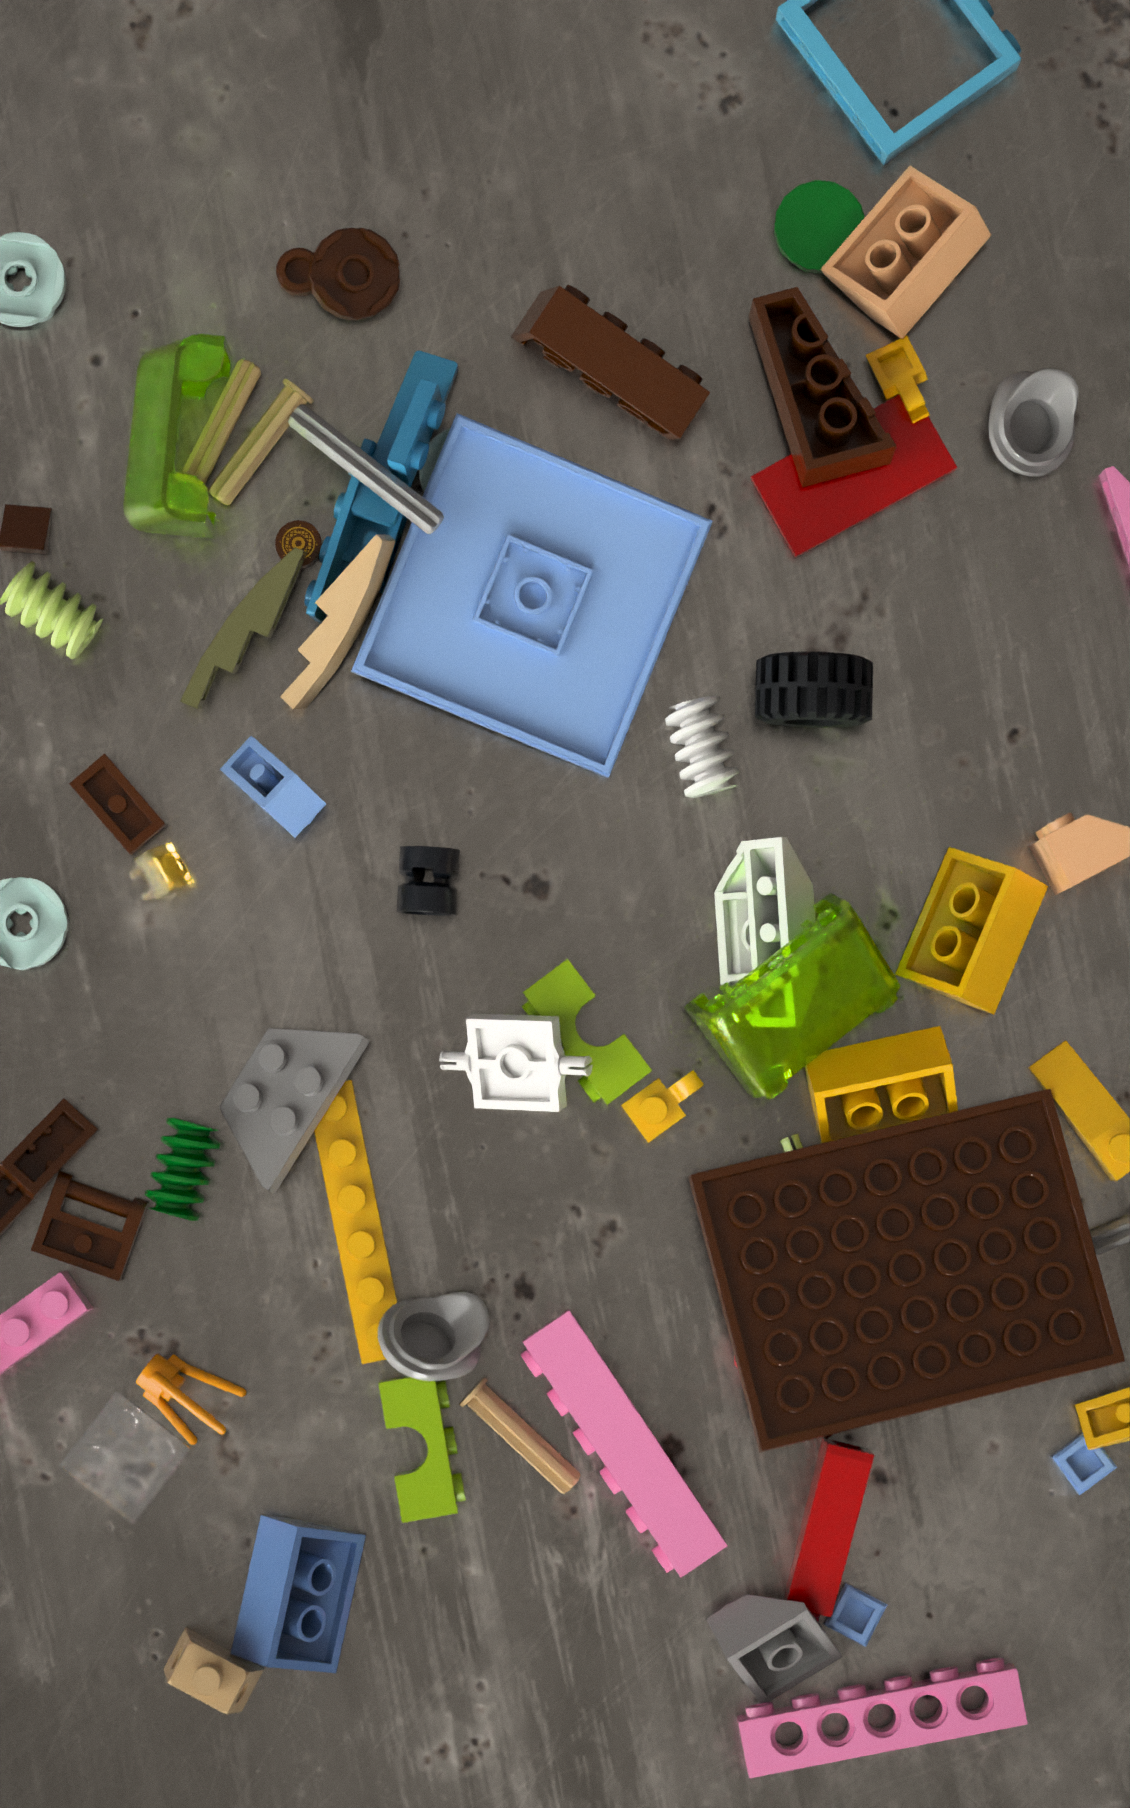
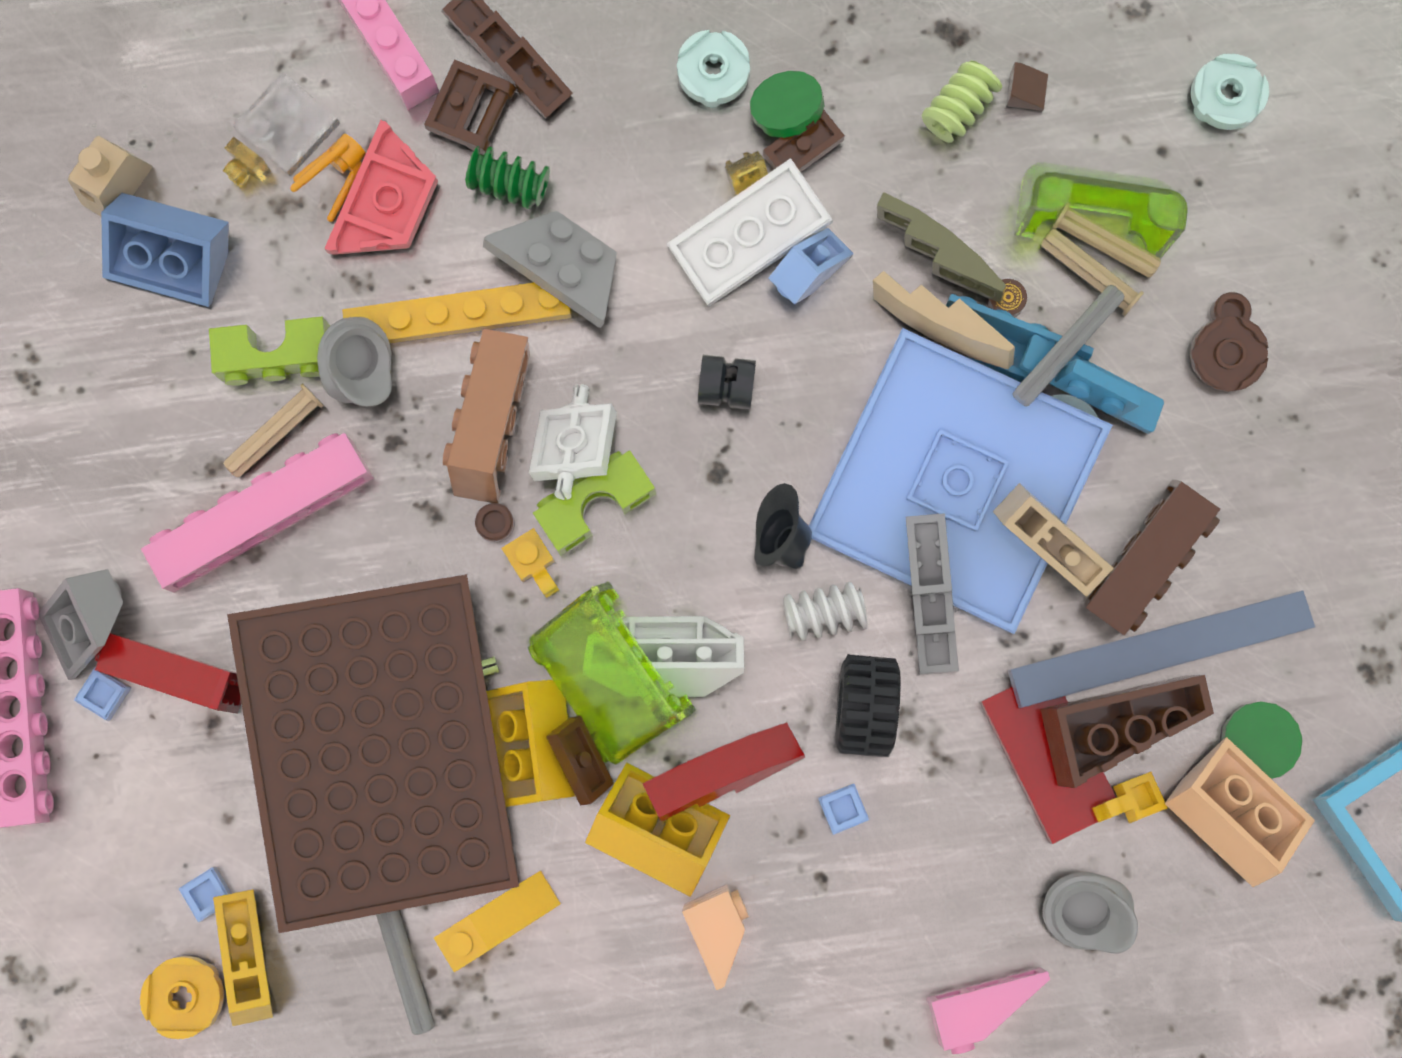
camera: 100 degrees right, 5 degrees down
none -> clear yellow tile [223,137,272,187]
none -> coral wing [324,120,438,255]
none -> nougat wedge [443,329,530,503]
none -> reddish brown tile [475,503,515,543]
none -> reddish brown plate [546,715,614,806]
none -> red slope [642,722,805,822]
none -> white tile [667,158,833,307]
none -> green tile [750,71,825,138]
none -> black piece [754,483,812,569]
none -> light blue tile [818,783,869,835]
none -> light grey slope [906,513,959,675]
none -> tan slope [993,483,1114,597]
none -> sand blue tile [1008,590,1315,708]

